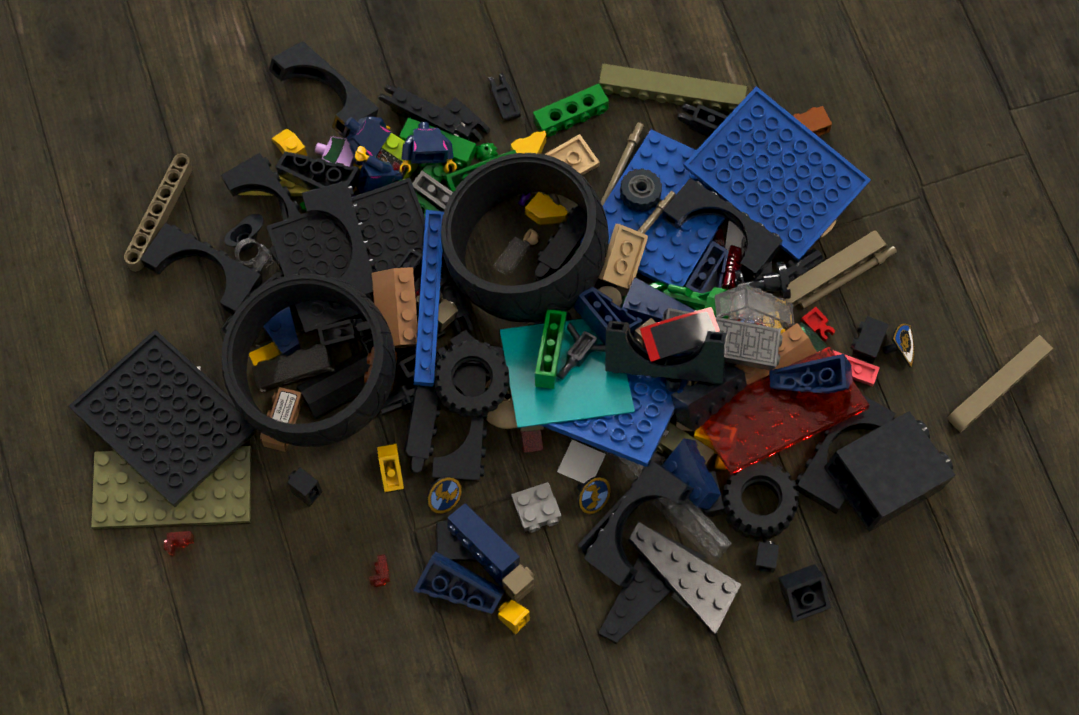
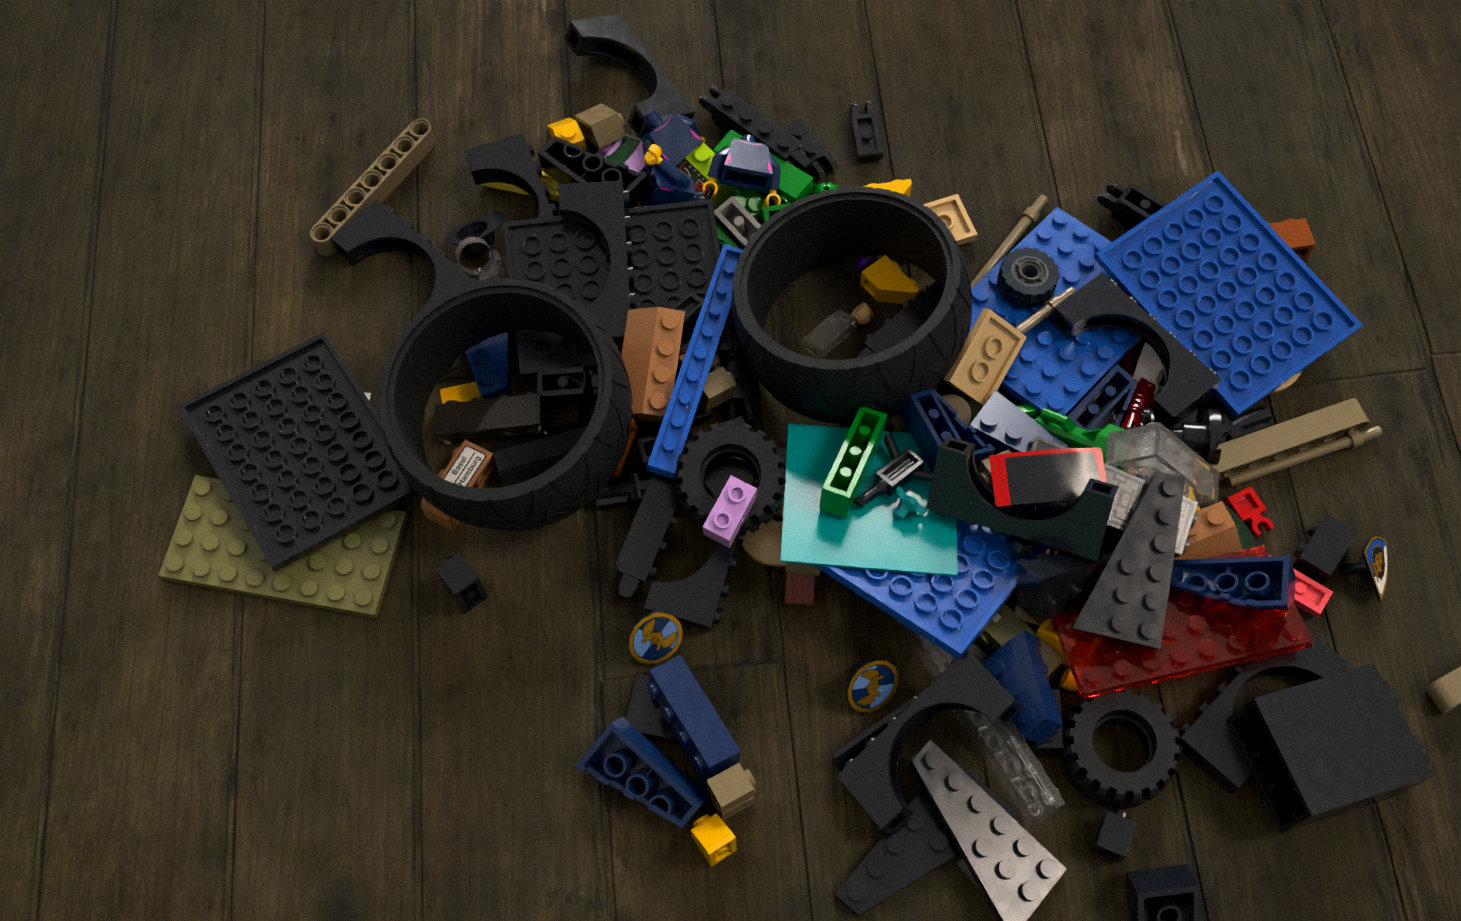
camera: 15 degrees right, 5 degrees down
clear red bracket [164,531,194,556] -> none
clear red bracket [368,554,391,587] -> none
yellow slope [377,444,404,492] -> none
light grey plate [511,482,562,533] -> none
green brick [533,83,609,137] -> none
white sticker [557,440,606,483] -> none
olive brick [599,64,747,113] -> none
none -> dark tan piece [575,103,626,148]
none -> lavender brick [703,475,757,548]
none -> teal plant [894,486,927,519]
none -> black wing [1069,471,1186,651]

